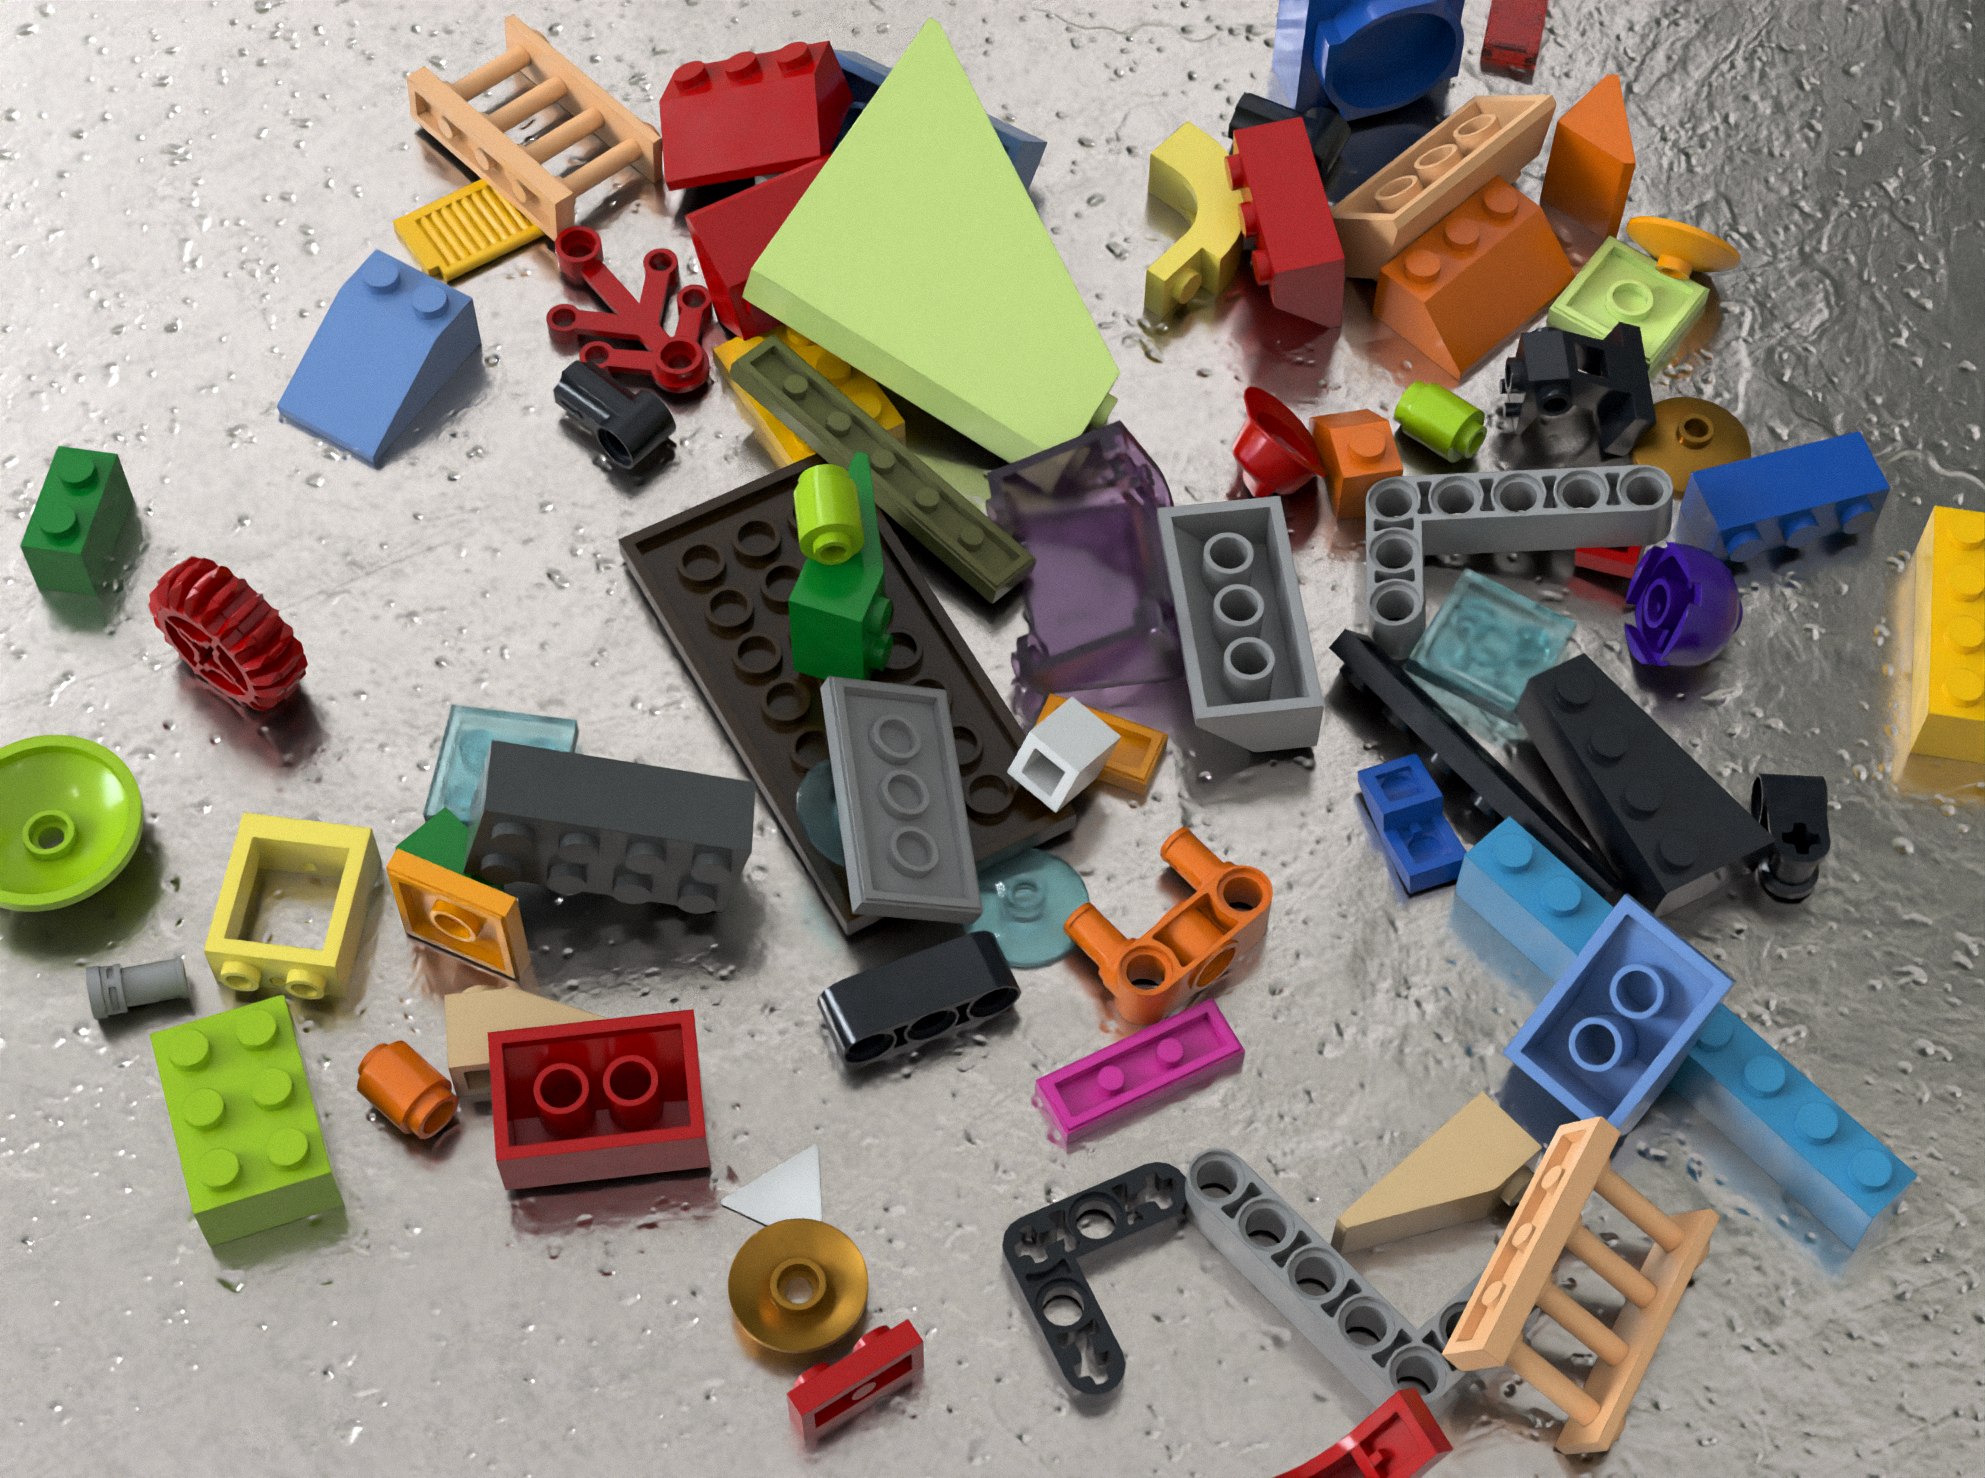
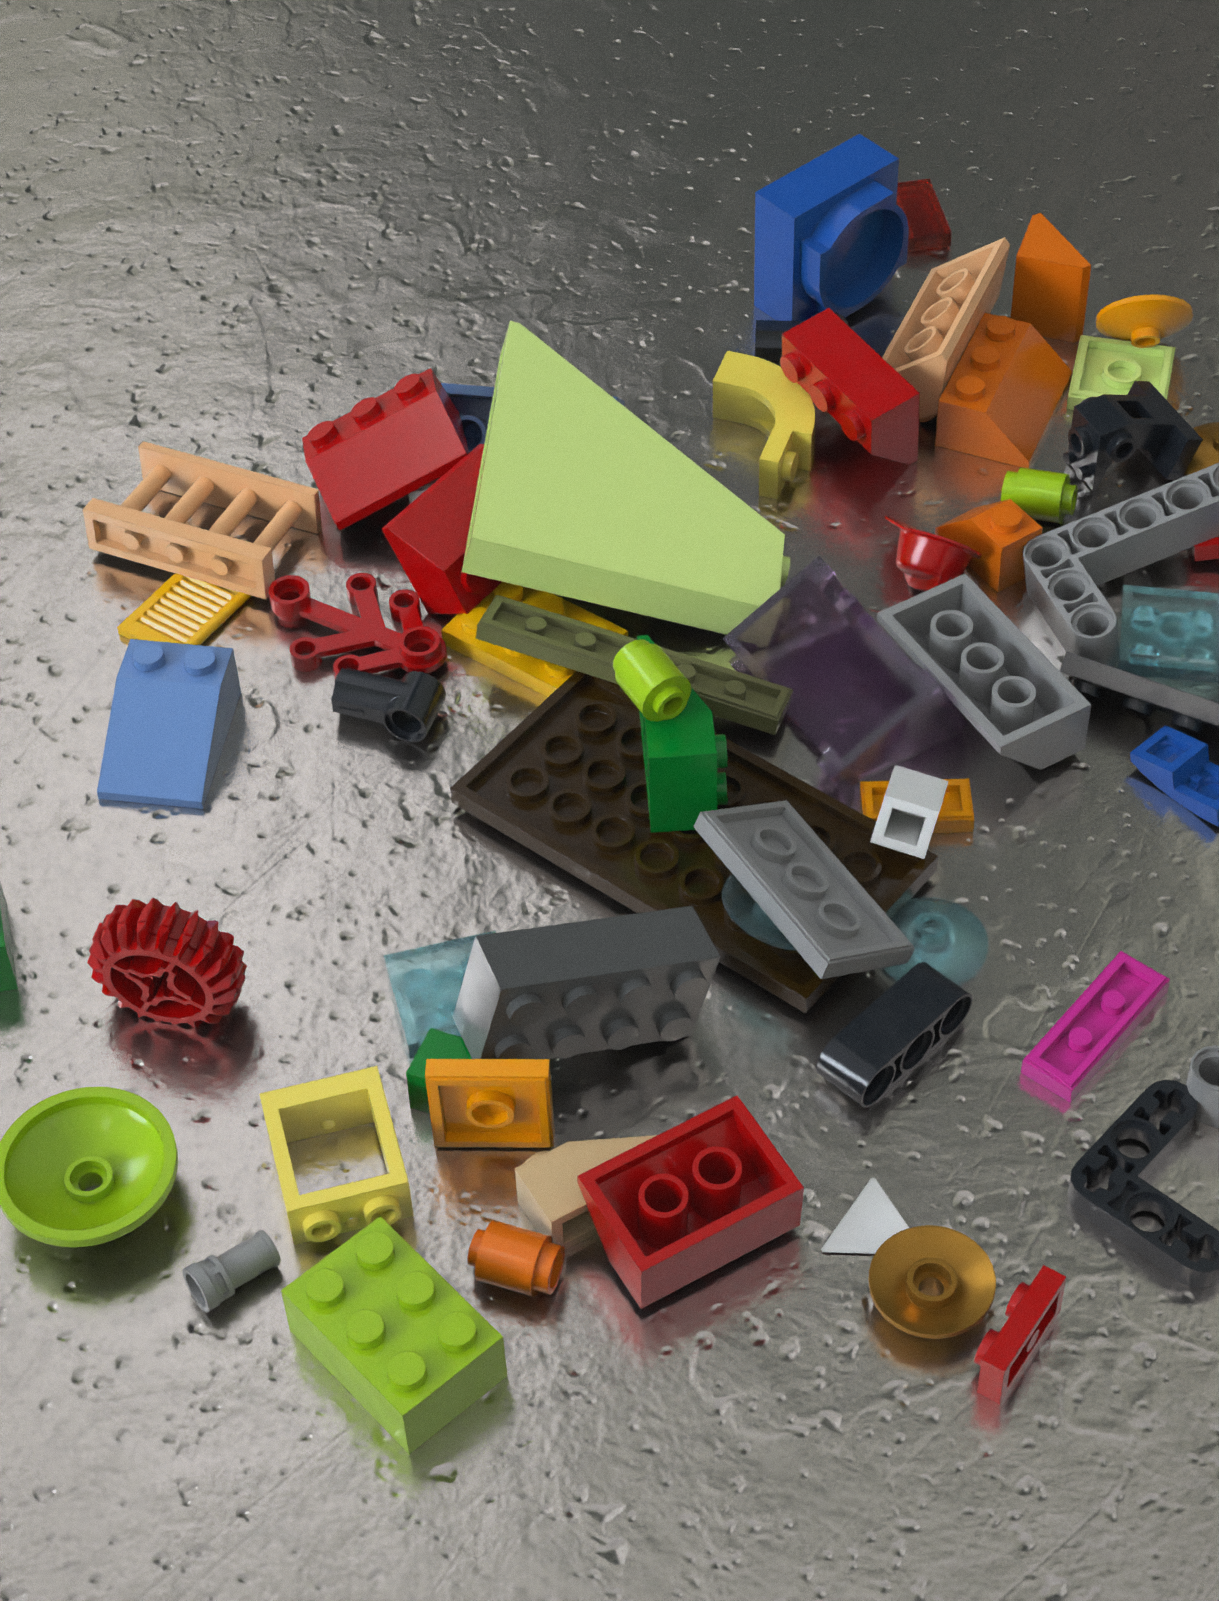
camera: 20 degrees left, 10 degrees down
orange piece [1063,826,1273,1026] -> none

